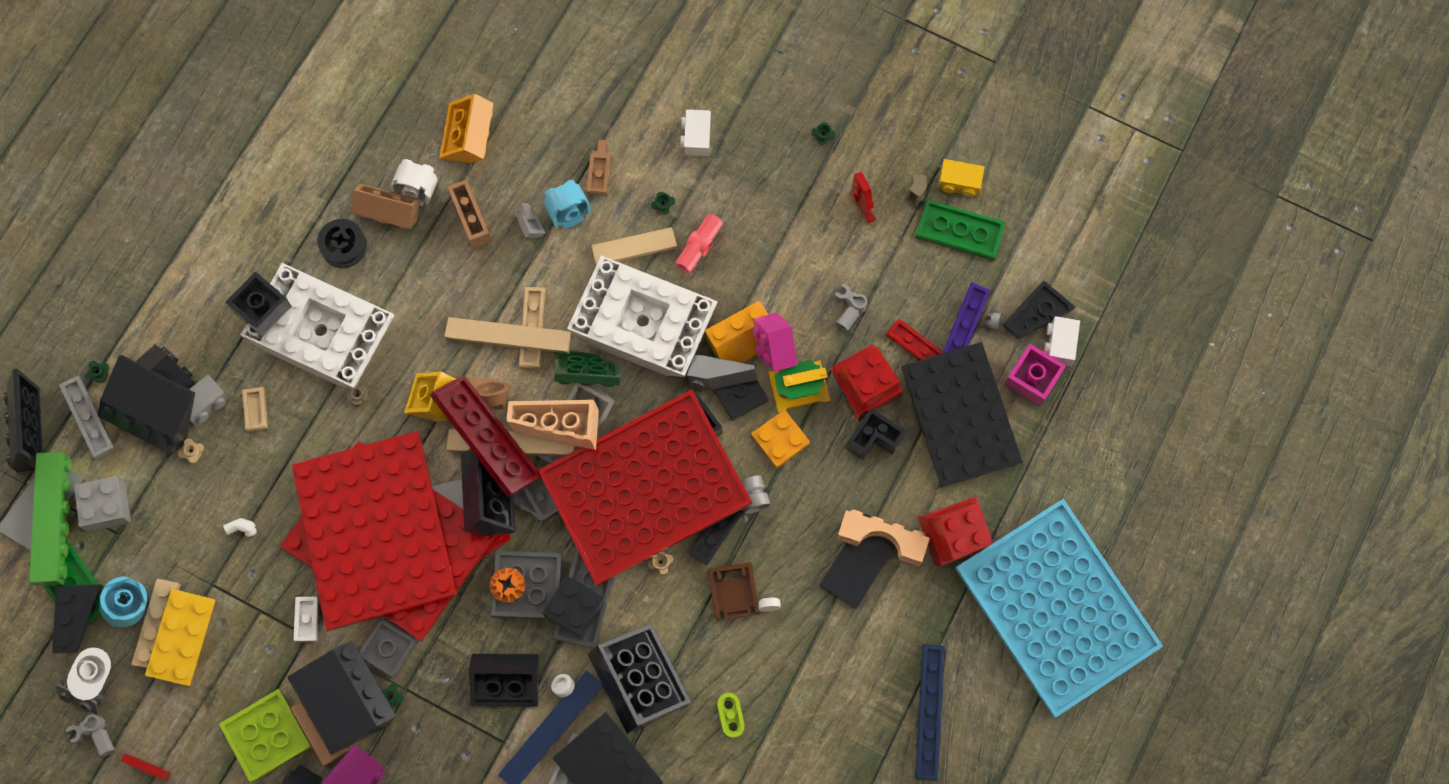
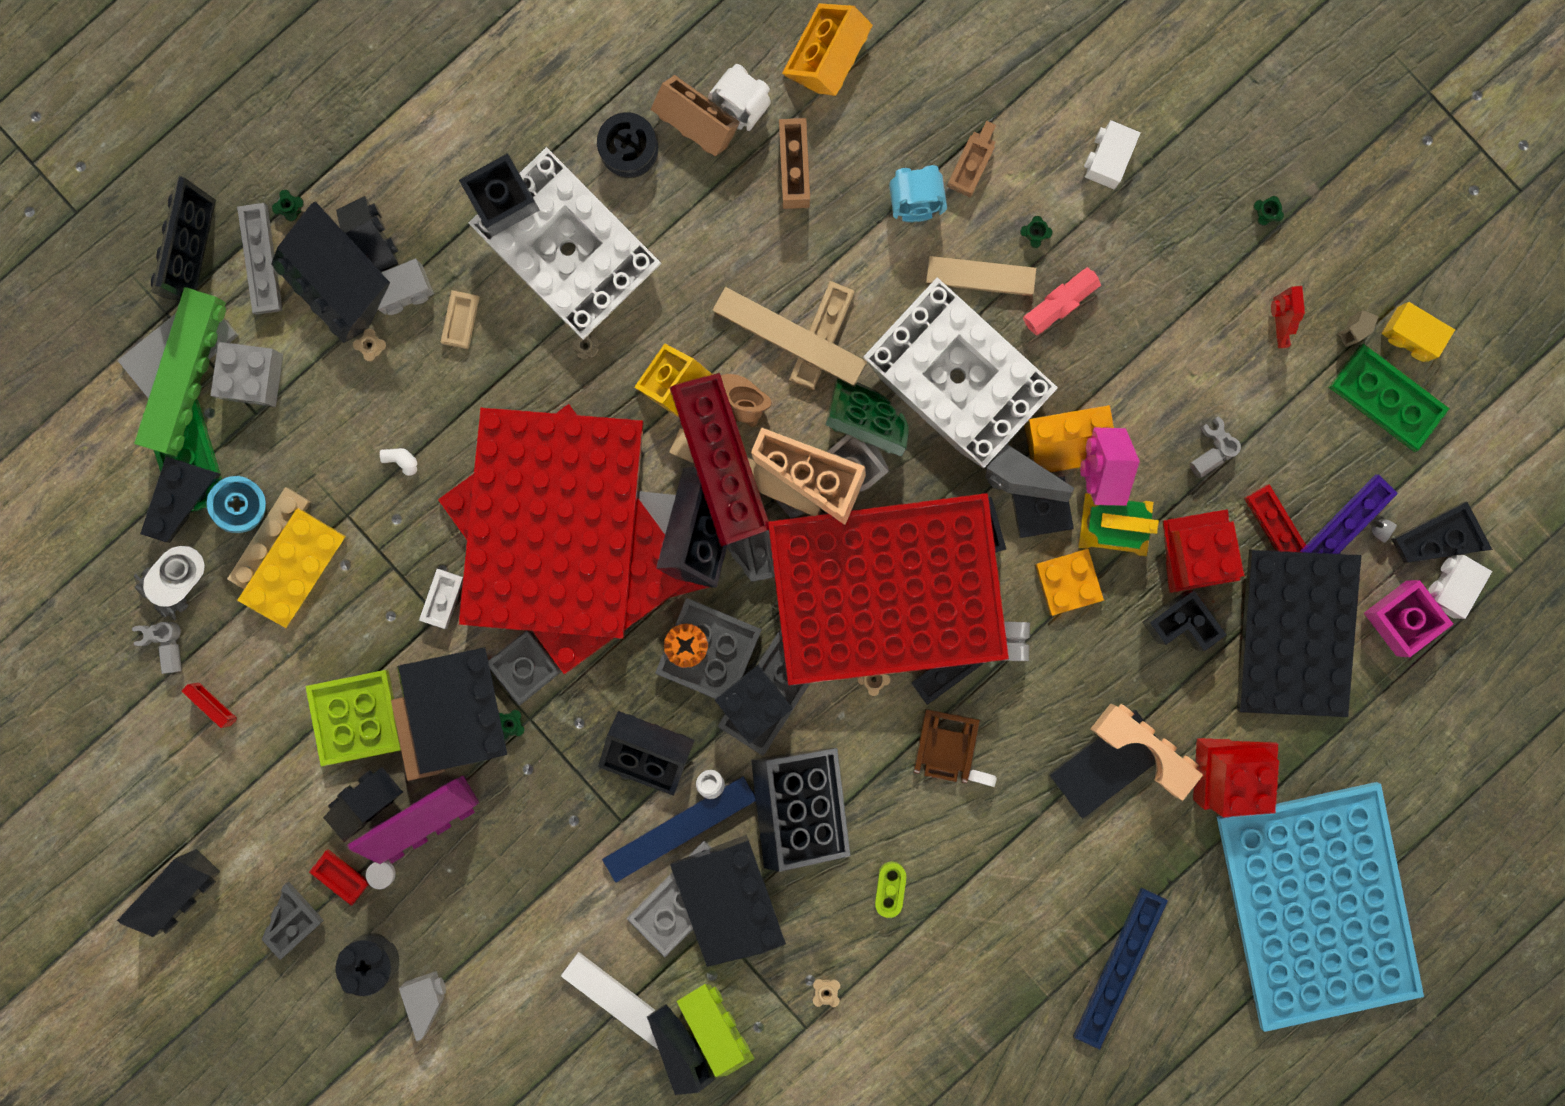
camera: 20 degrees right, 15 degrees up
light grey plate [514,203,545,238] -> none

